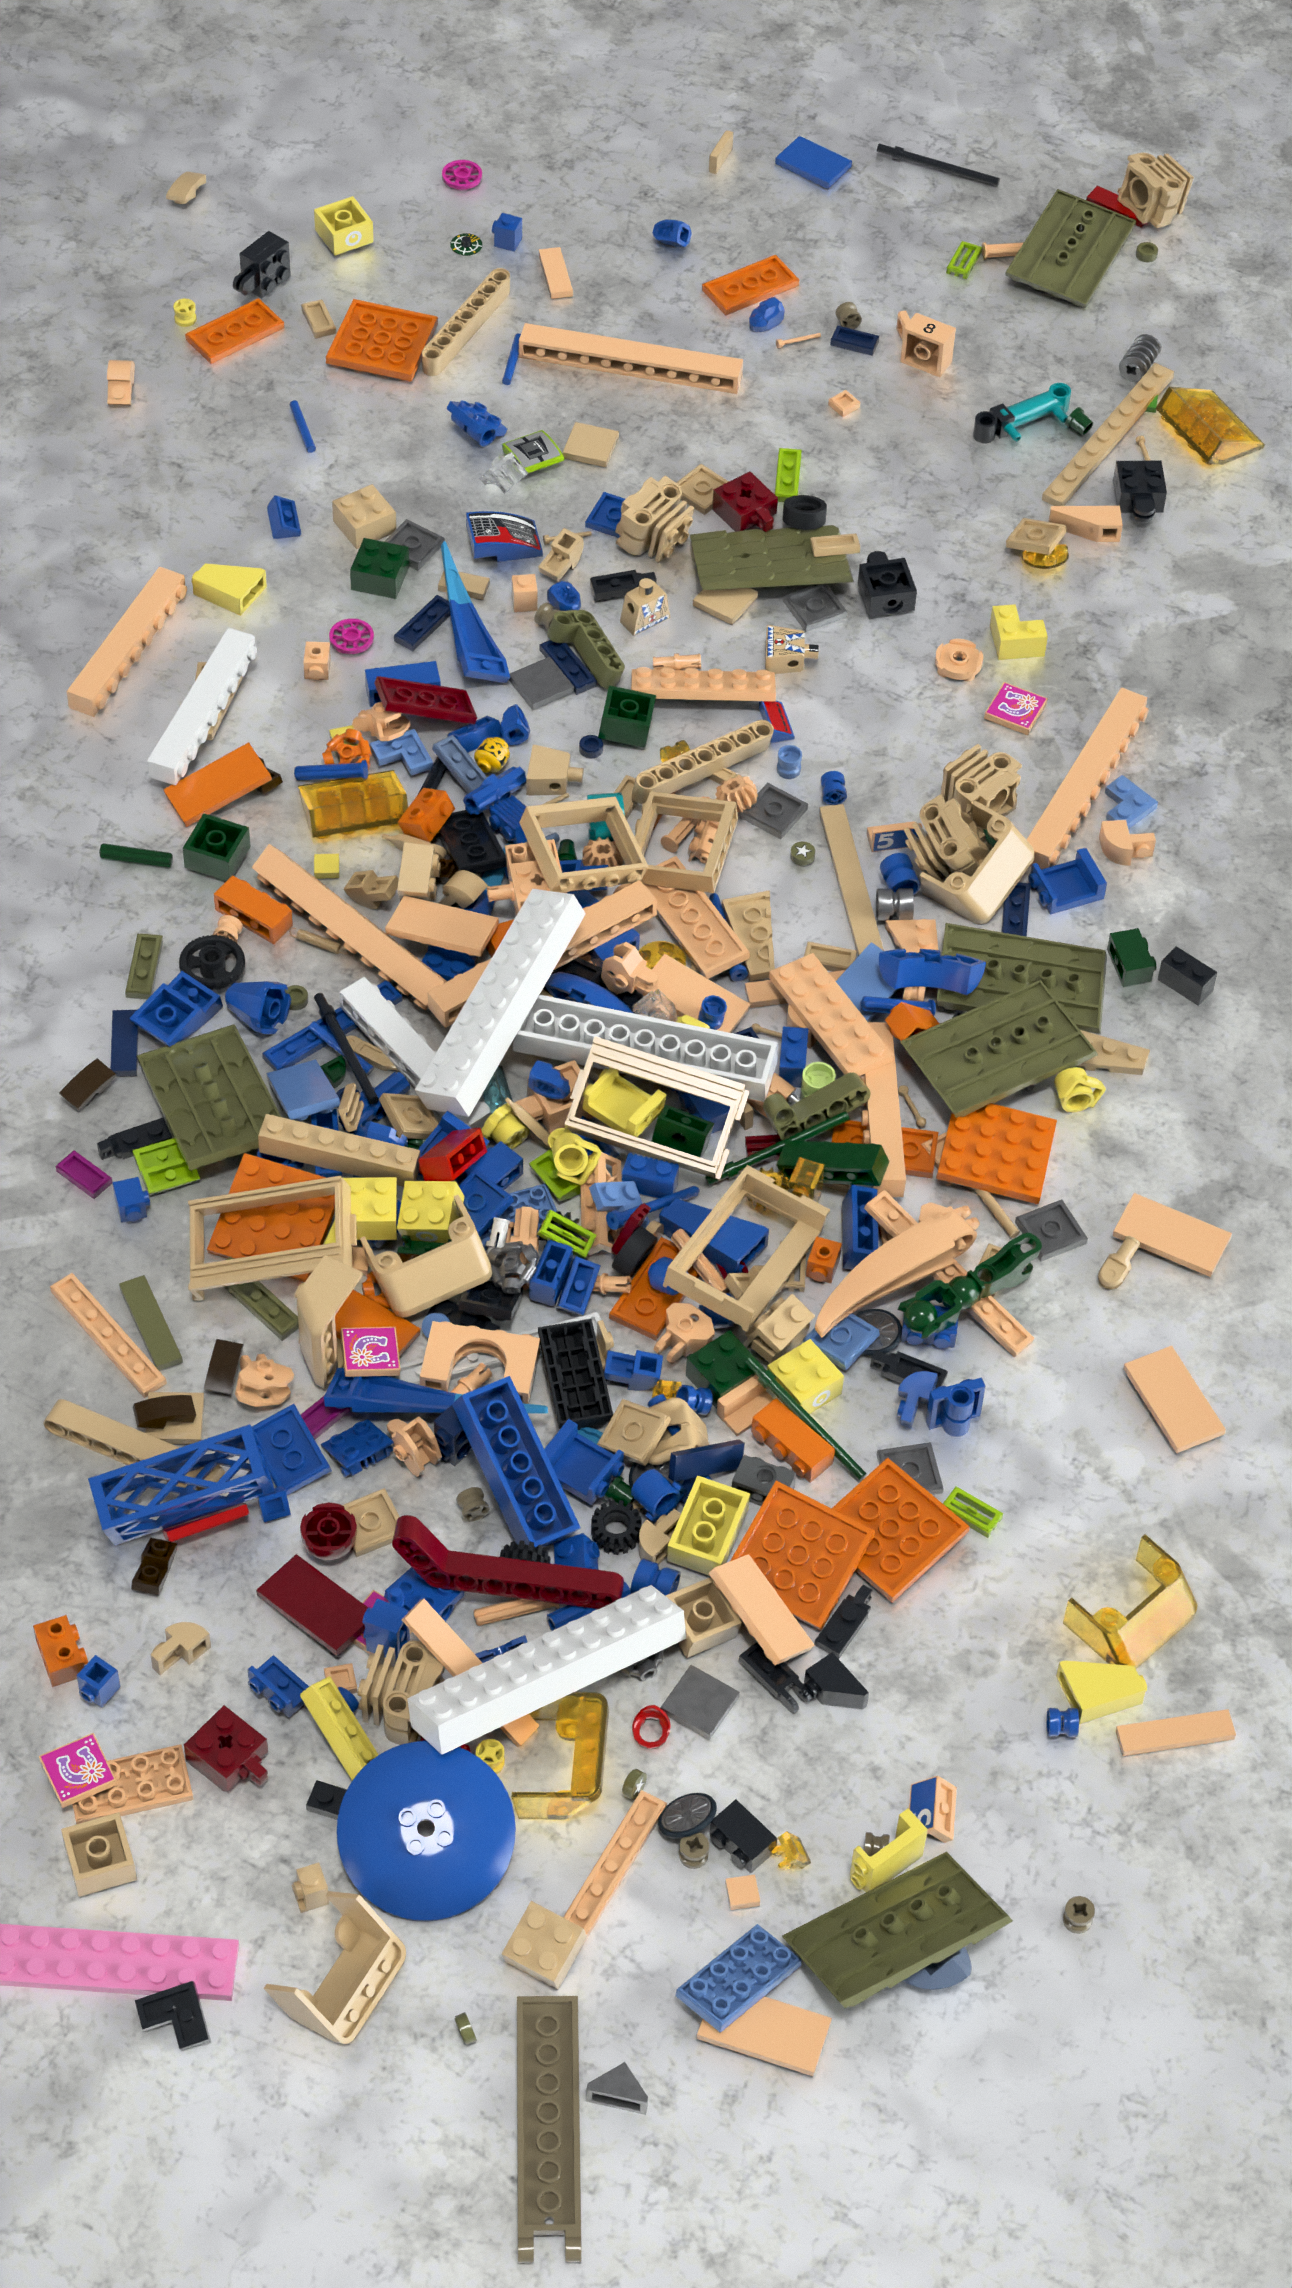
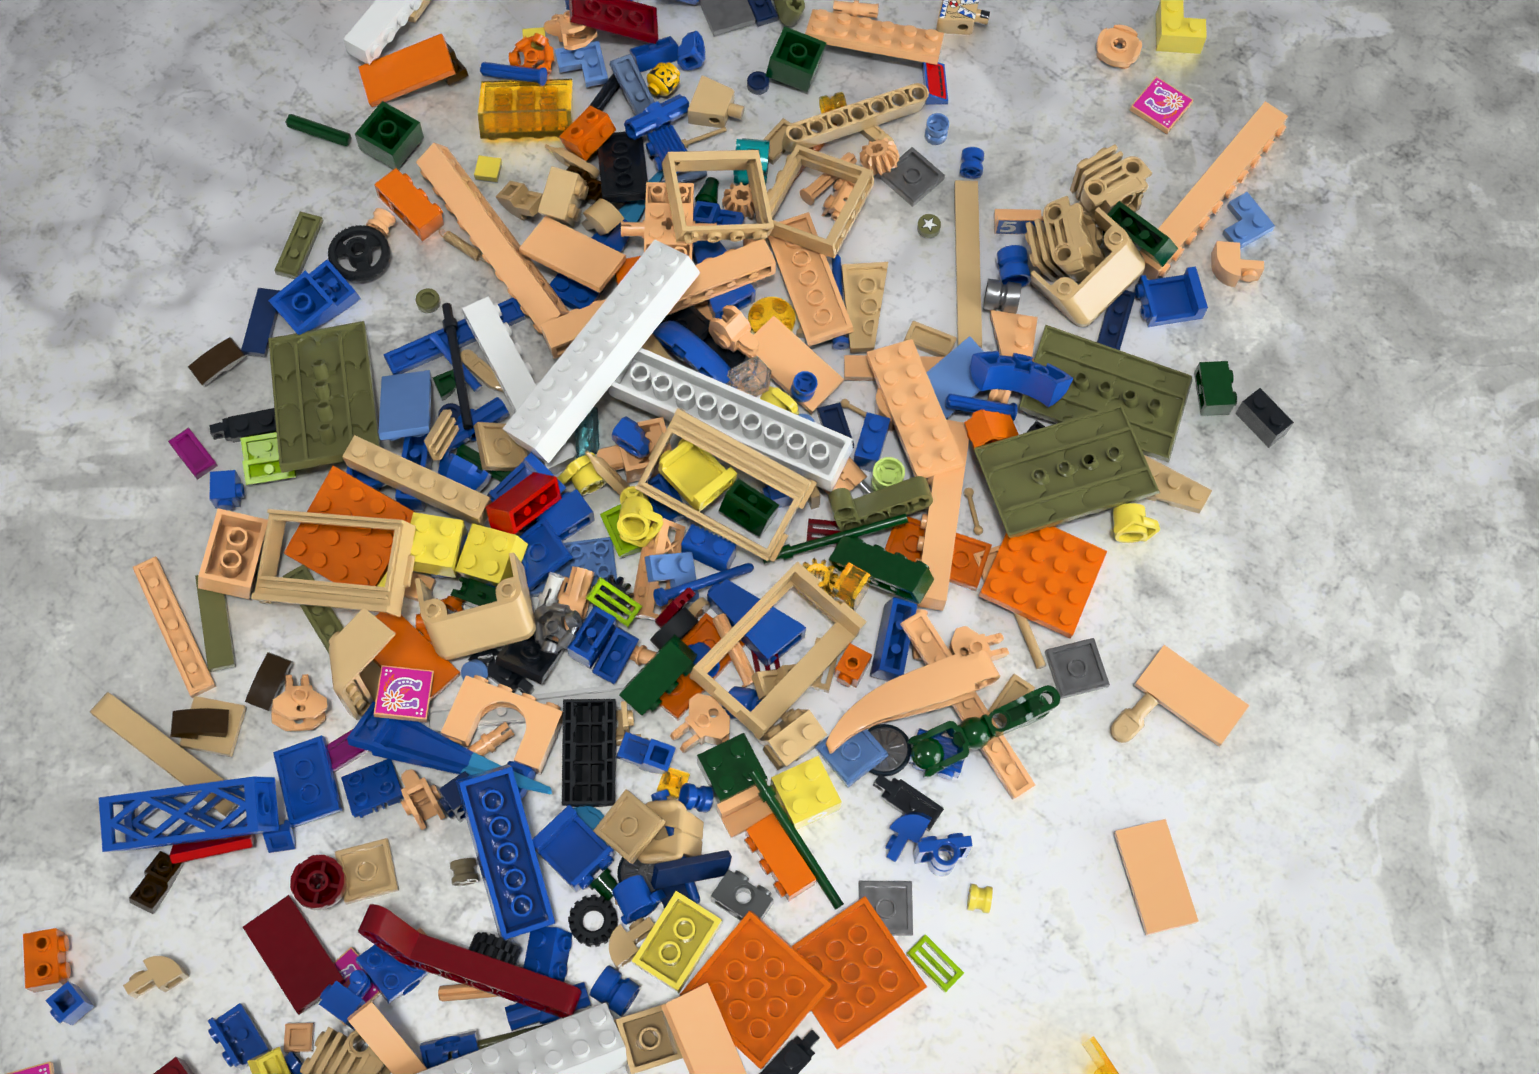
camera: 10 degrees right, 15 degrees up
blue cone [225,981,291,1034] -> none
none -> light nougat brick [198,508,268,599]
none -> dark green brick [619,634,697,716]
none -> light yellow wheel [967,884,993,914]
none -> dark green brick [1107,201,1178,267]

